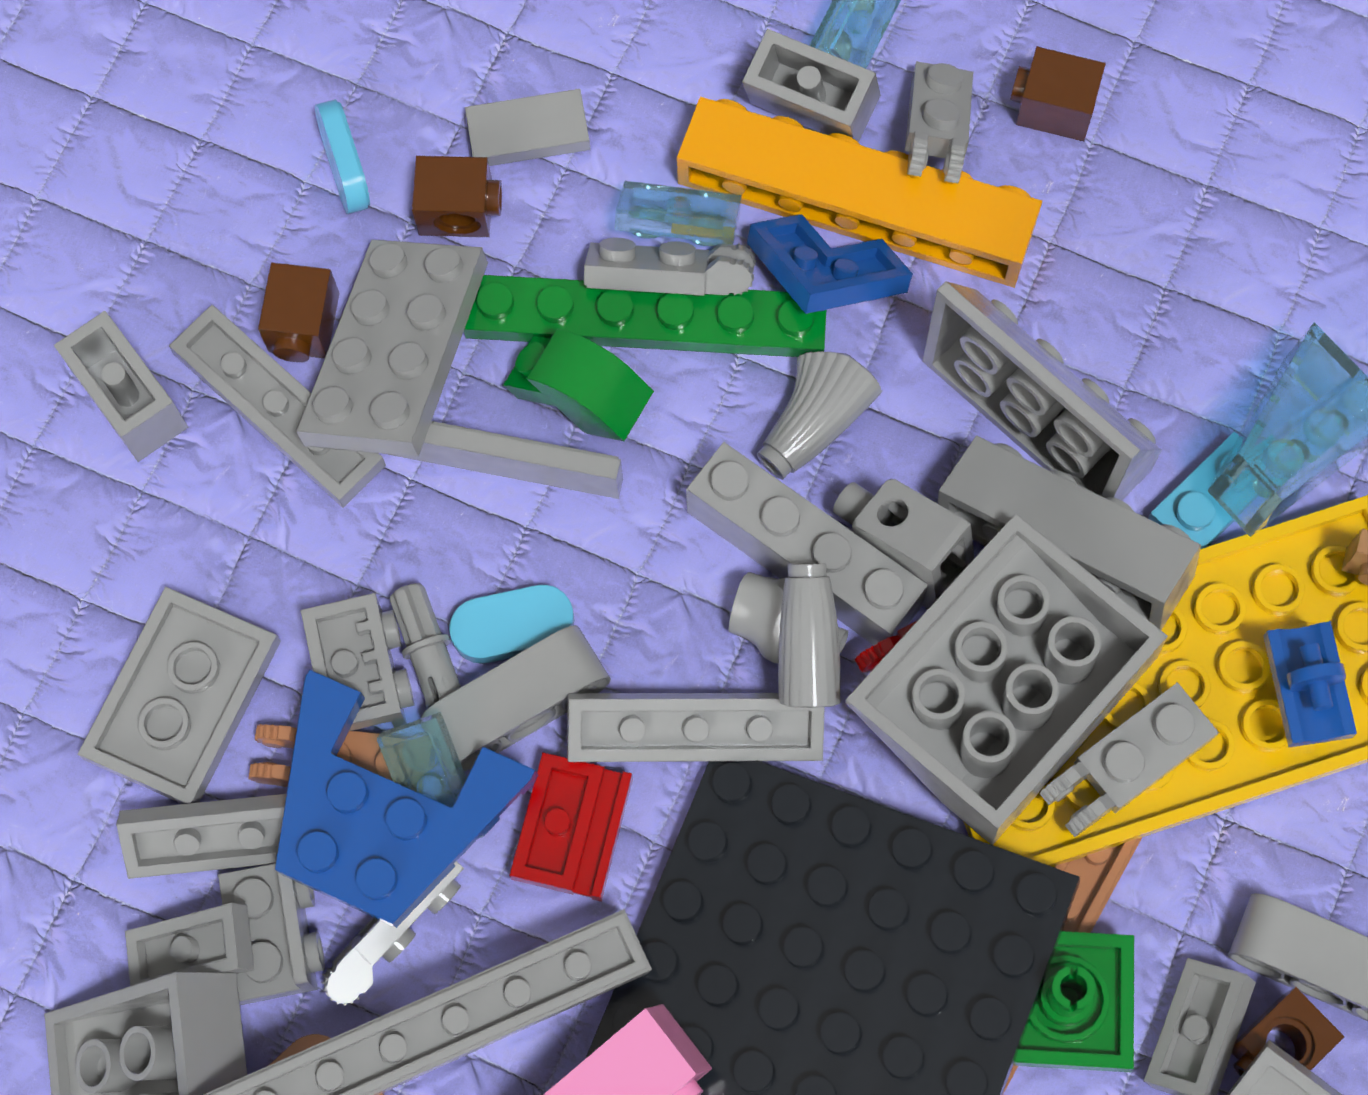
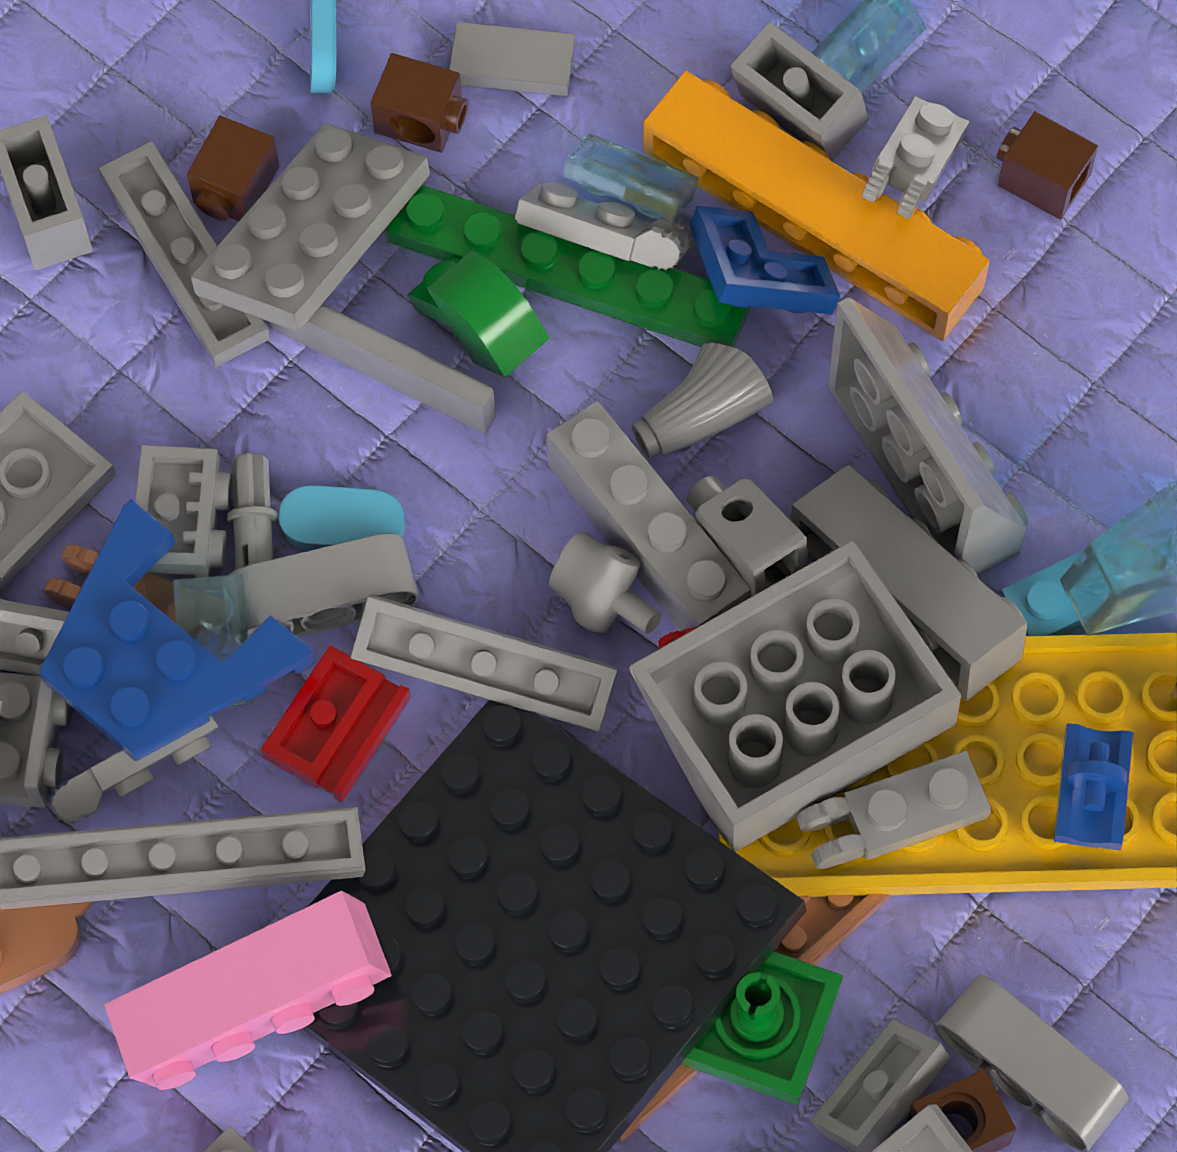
camera: 15 degrees right, 5 degrees down
light grey piece [778,563,841,708] -> none

